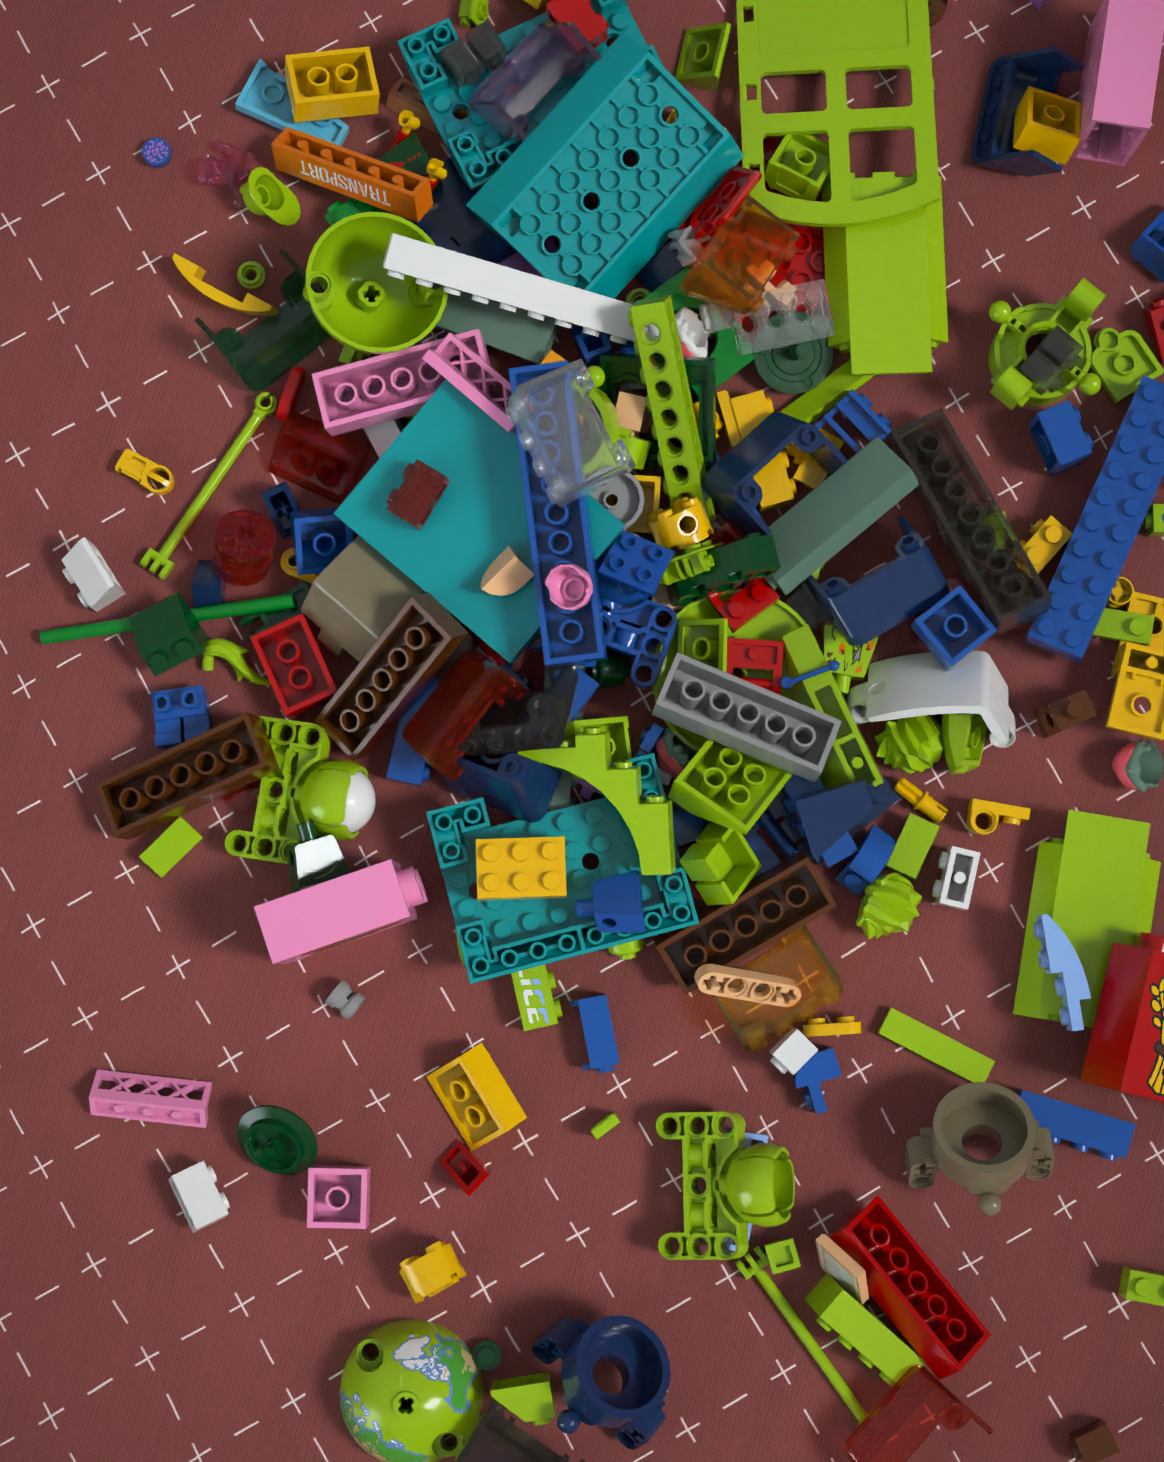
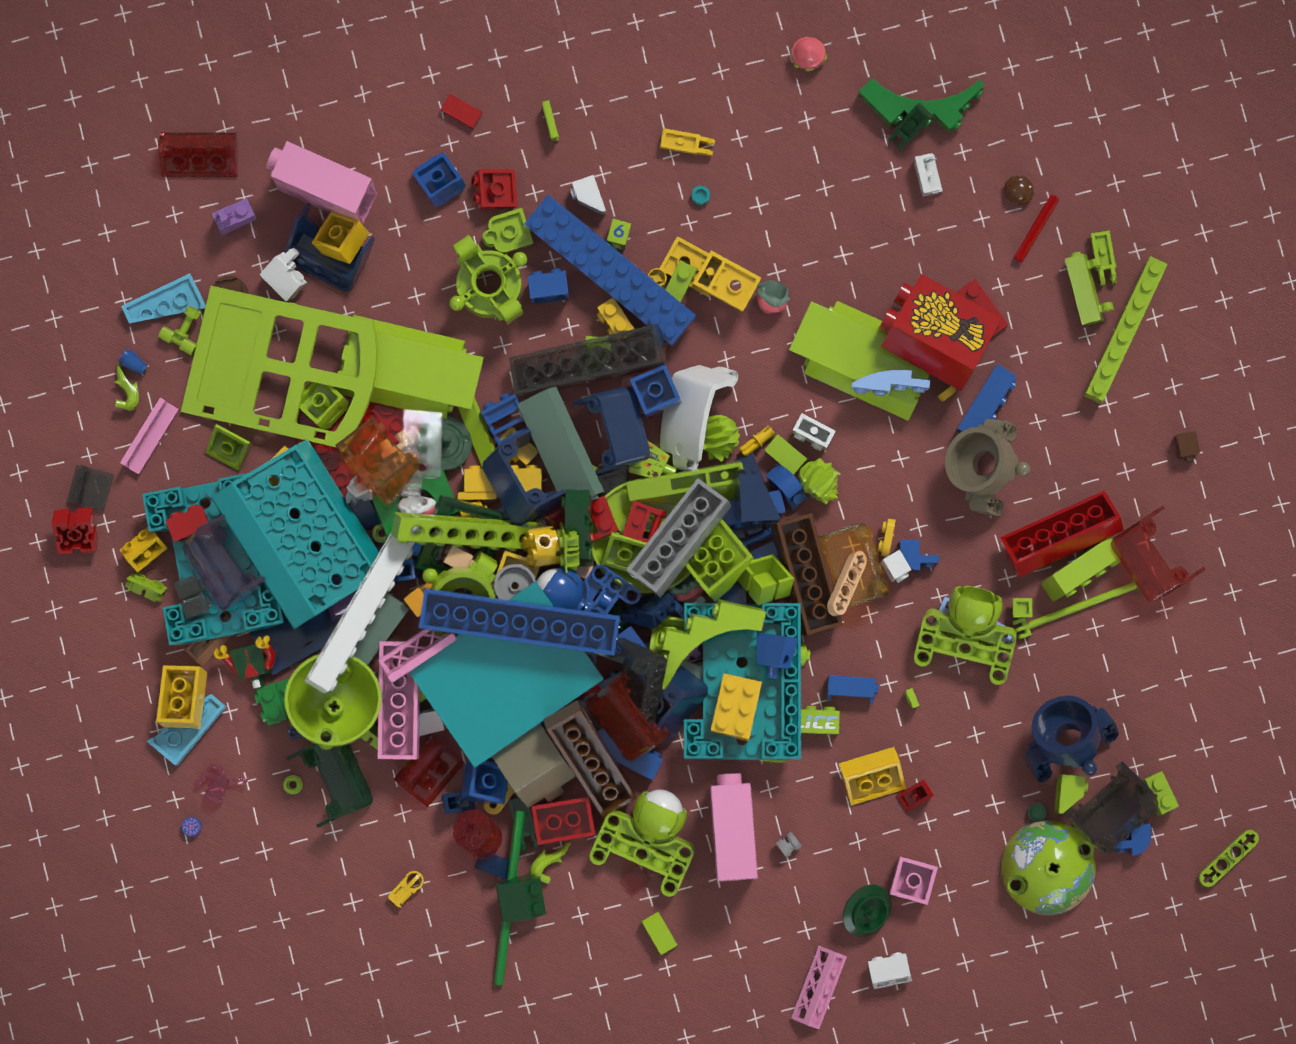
camera: 80 degrees left, 0 degrees up
white slope [62,537,126,612] -> none
reddish brown brick [95,712,280,840] -> none
lime hinge [140,392,278,580] -> none
blue hips [151,685,213,749] -> none
yellow slope [172,253,279,316] -> none
lime piece [239,167,301,226] -> none
orange brick [271,127,433,222] -> none
red tile [276,366,306,422] -> none
torso [287,820,351,892] -> none
clear red brick [386,459,451,531] -> none
yellow brick [399,1241,467,1304] -> none
light nougat brick [481,546,534,596] -> none
clear windscreen [506,359,636,507] -> none
bright pink hair [545,564,593,610] -> none
blue hinge [598,530,675,598] -> none
red tile [694,166,762,240] -> none
blue hinge [781,660,840,689] -> none
light nougat tile [815,1233,869,1305] -> none
lime tile [877,1007,995,1083] -> none
lime slope [941,713,988,774] -> none
yellow plate [966,798,1031,836] -> none
clear smoke piece [1018,325,1084,396] -> none
reddish brown torso [1033,689,1097,738] -> none
none -> white hinge [260,248,307,301]
none -> dark blue plate [622,594,676,628]
none -> yellow tile [937,386,956,402]

